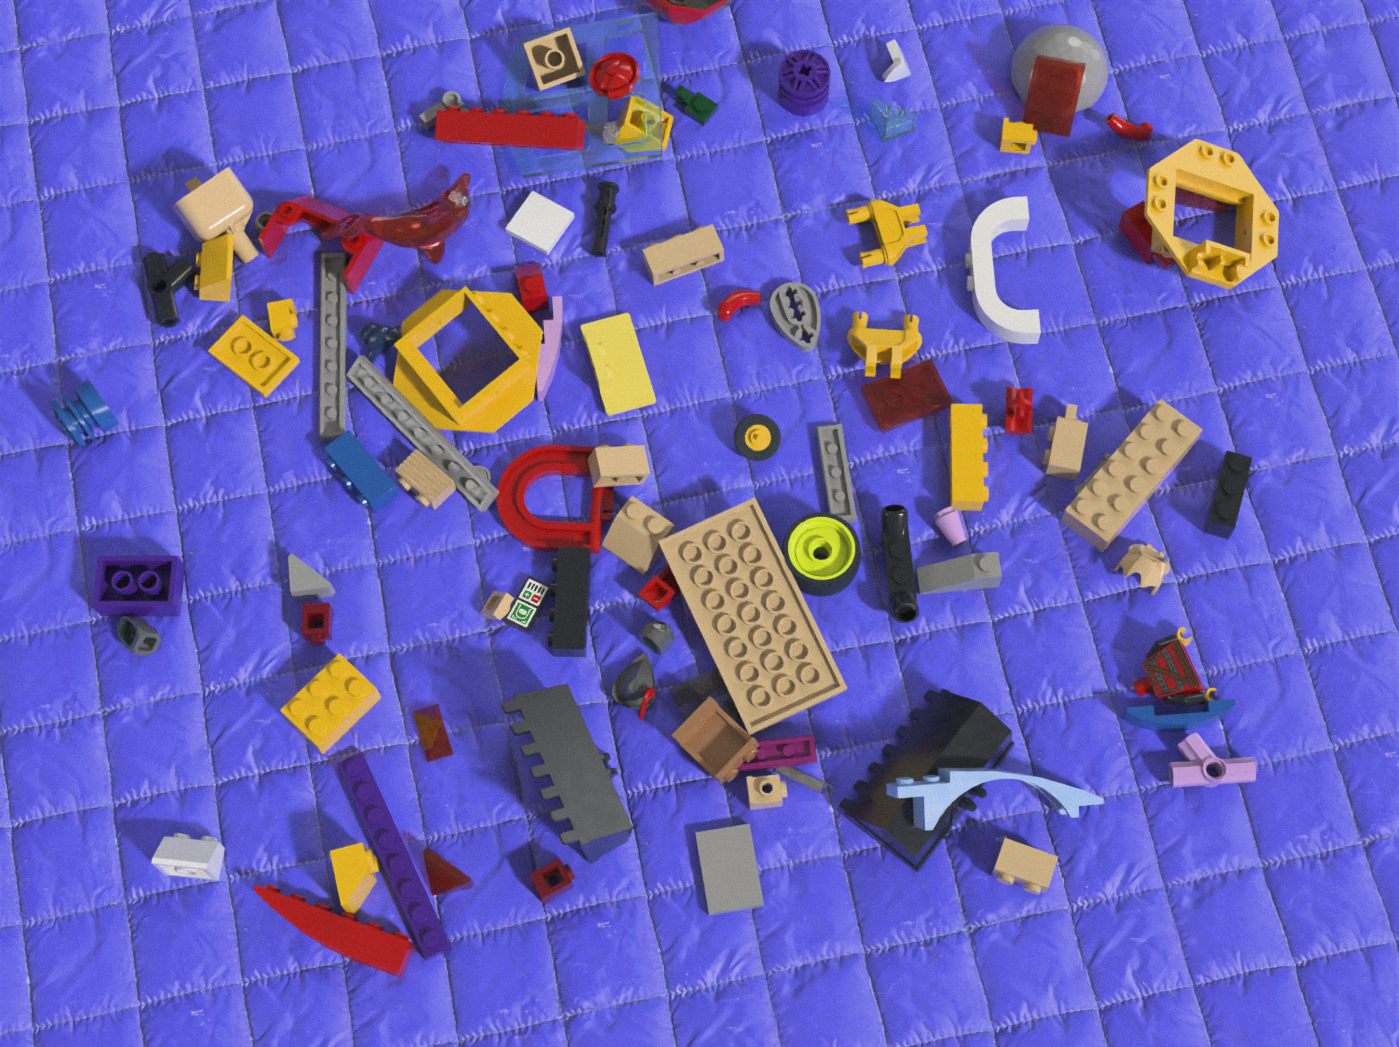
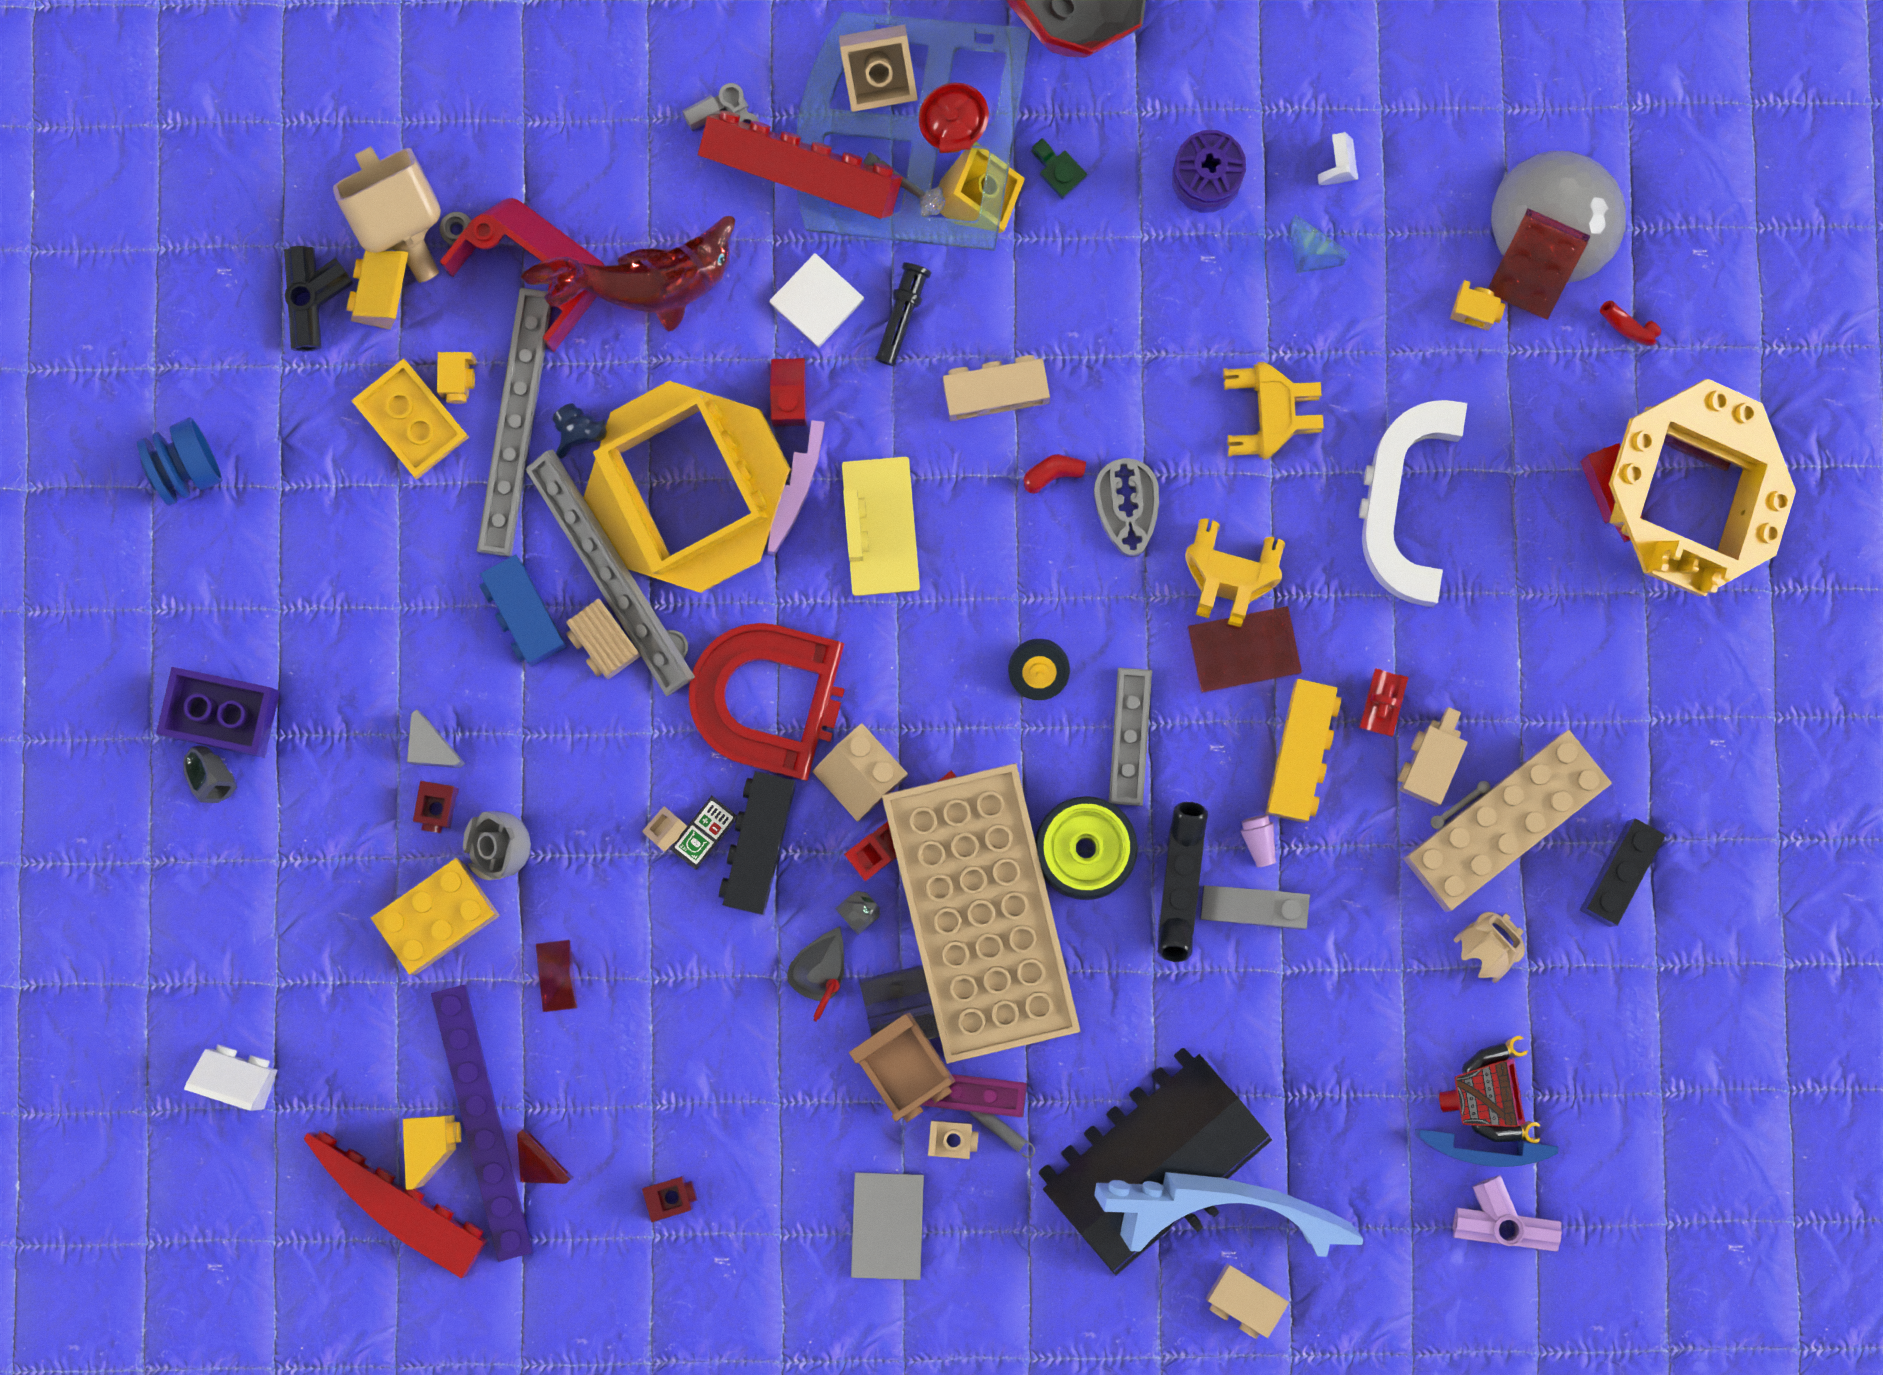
camera: 10 degrees right, 15 degrees up
black piece [501,683,633,863] -> none
tan brick [588,443,650,487] -> none
none -> light grey cylinder [463,811,531,881]

